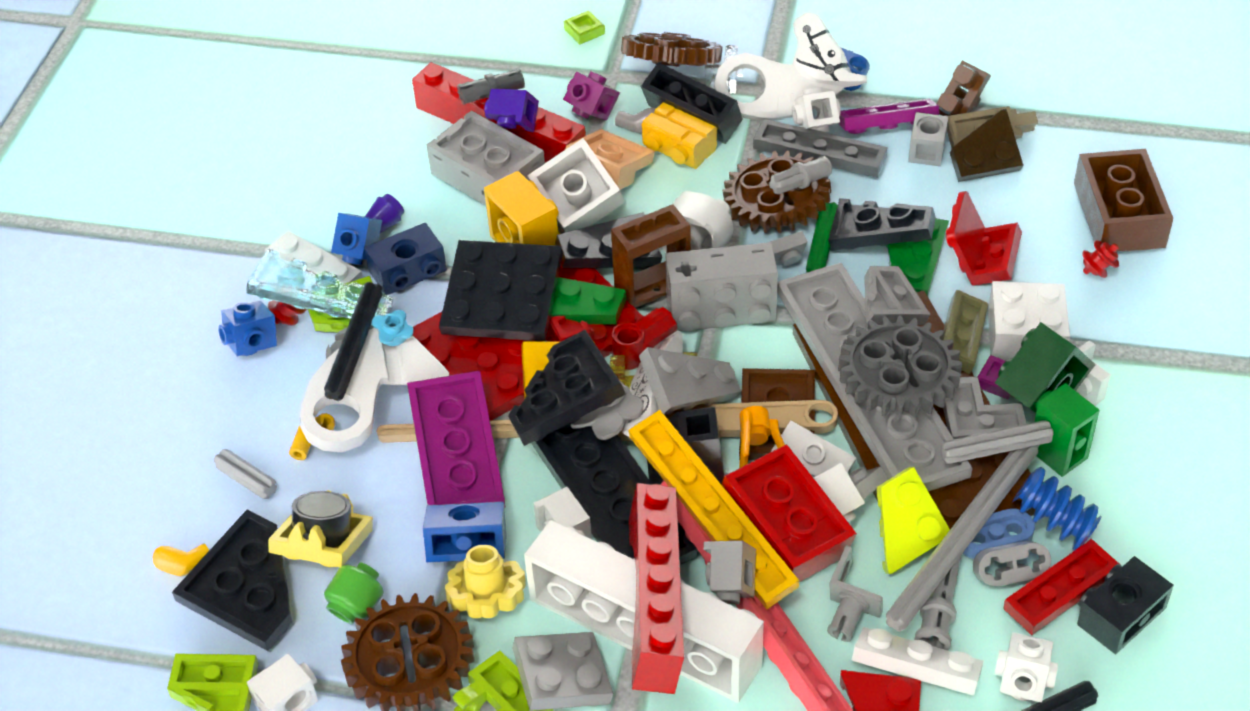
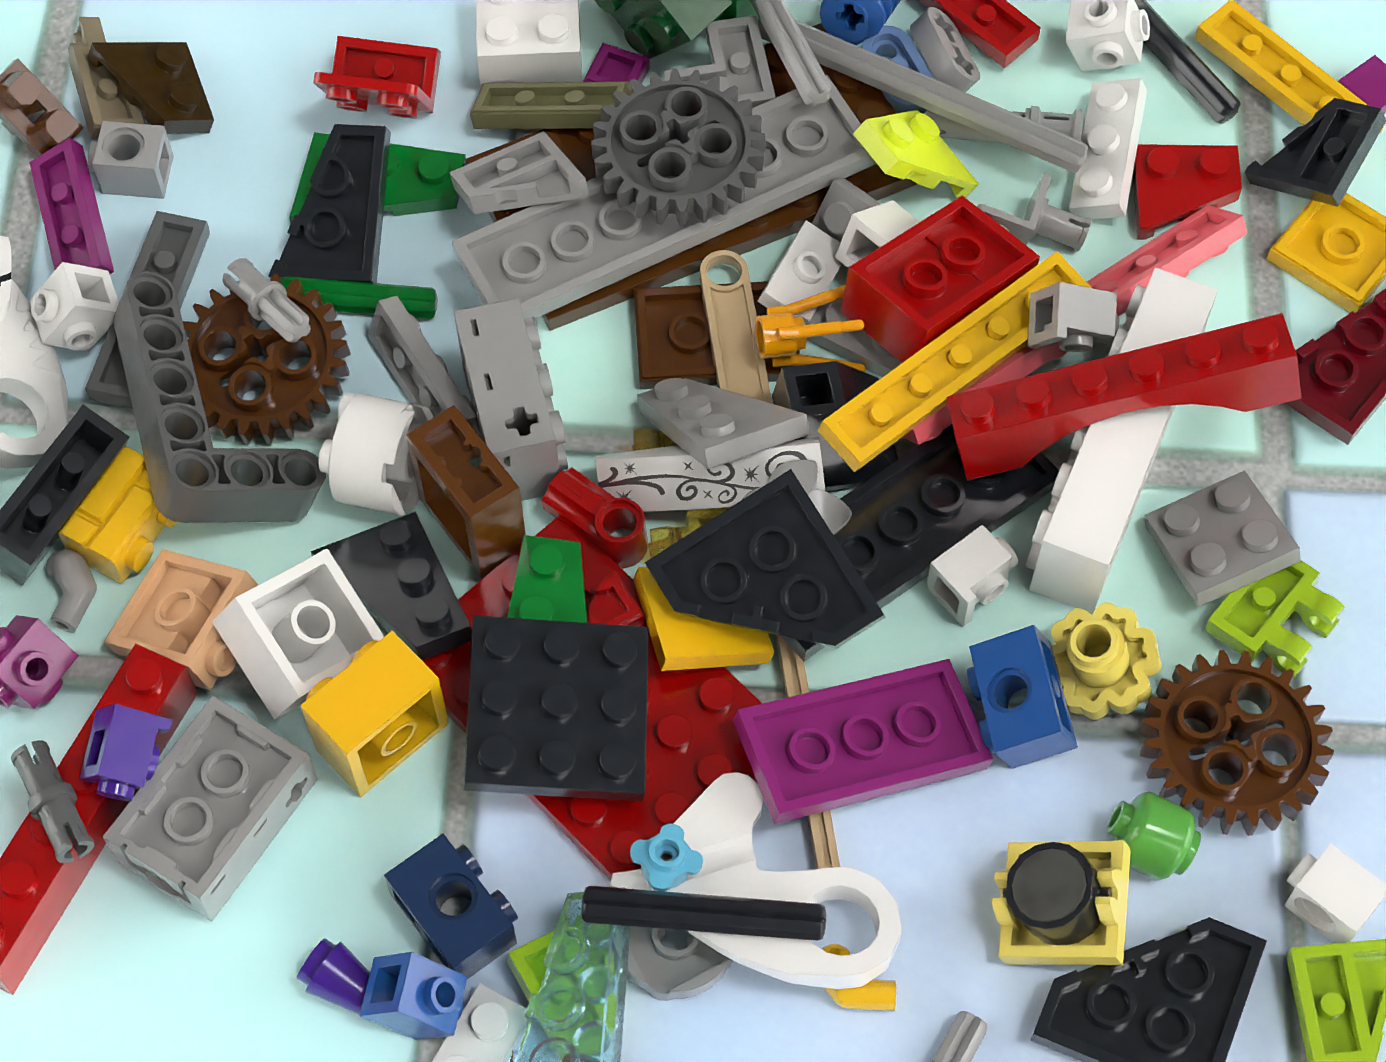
camera: 100 degrees left, 15 degrees up
none -> dark grey beam [114,271,326,523]

